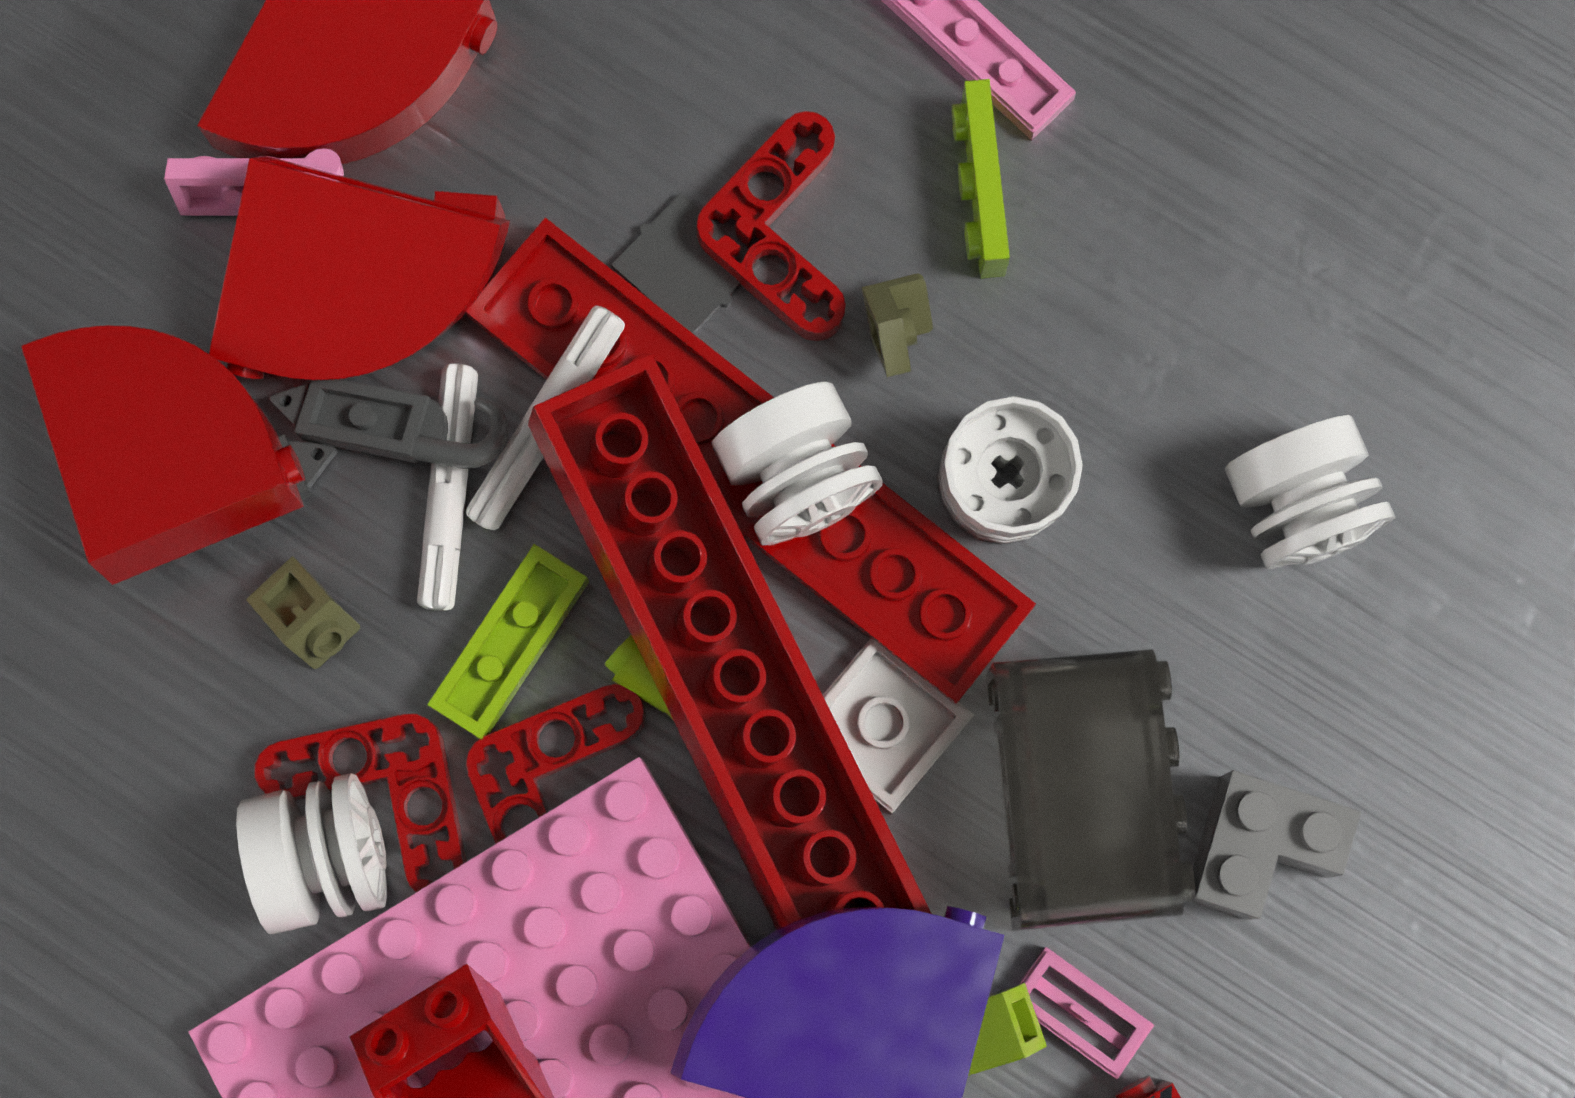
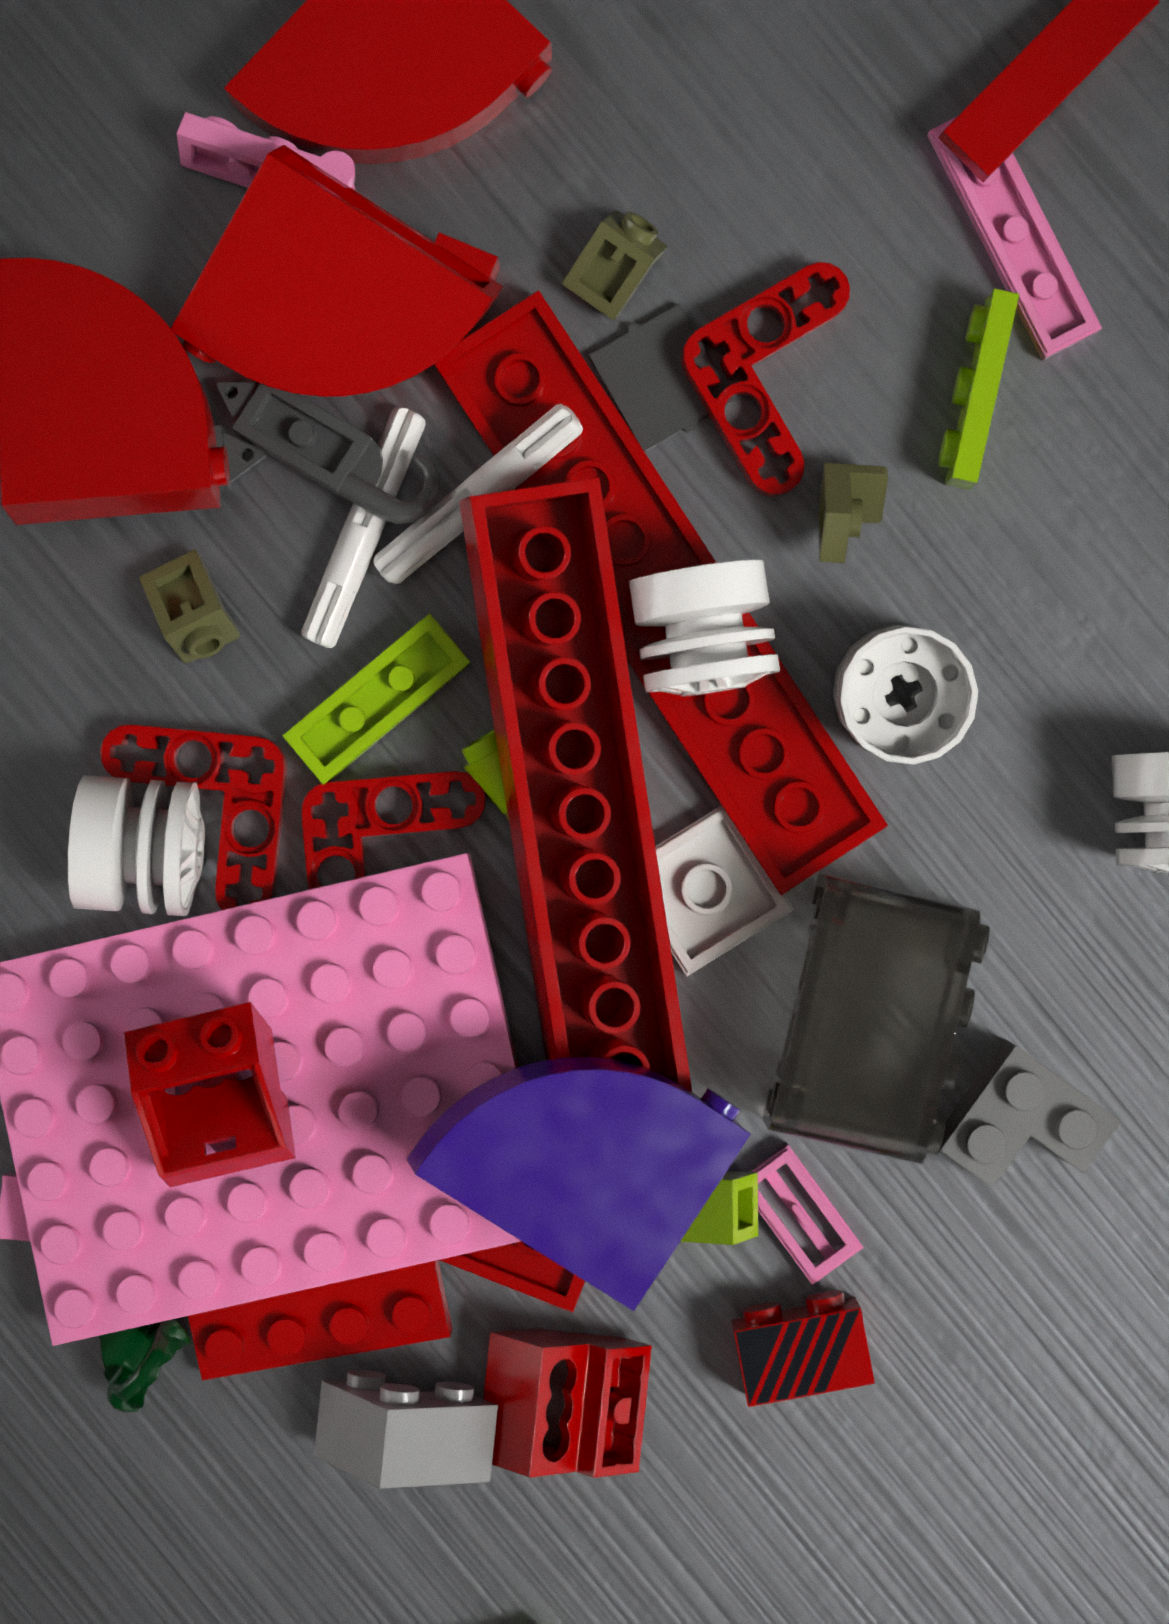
camera: 10 degrees right, 10 degrees up
none -> olive bracket [562,211,667,321]

